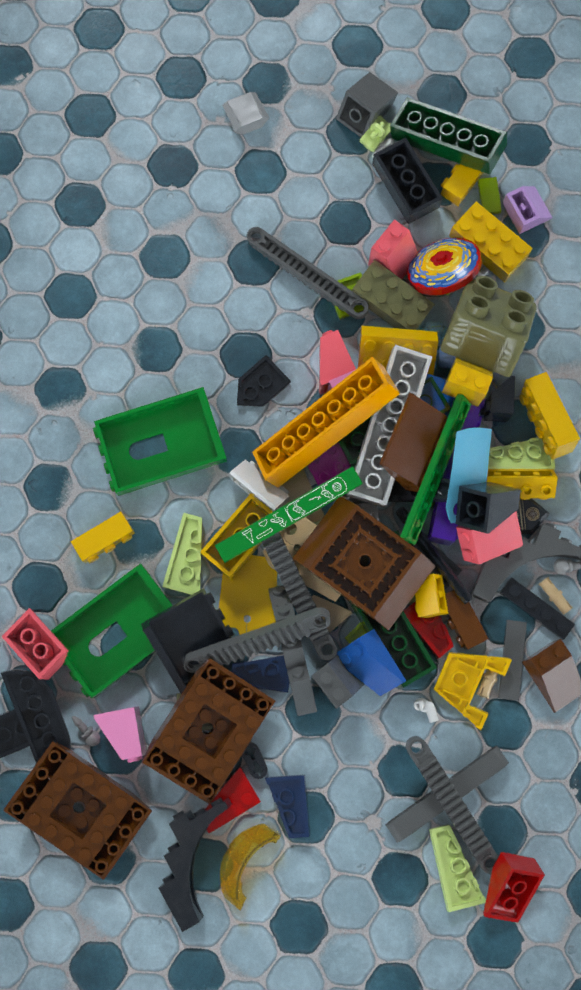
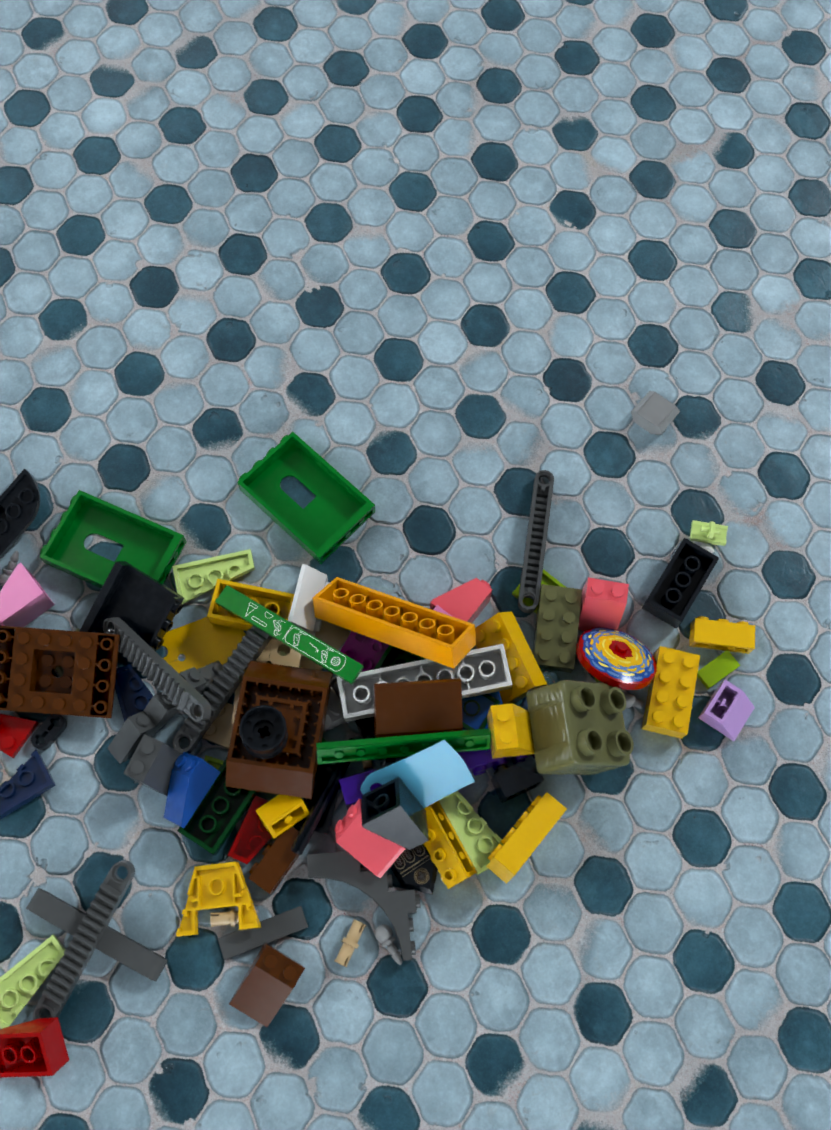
camera: 60 degrees right, 10 degrees down
coral slope [1,608,69,680] -> none
yellow brick [70,511,135,564] -> none
black tile [237,355,291,407] -> none
dark grey slope [336,72,398,137] -> none
dark green brick [390,97,507,175] -> none
white arm [414,698,439,723] -> none
black plate [500,577,575,640] -> none
none -> black wheel [239,705,288,759]

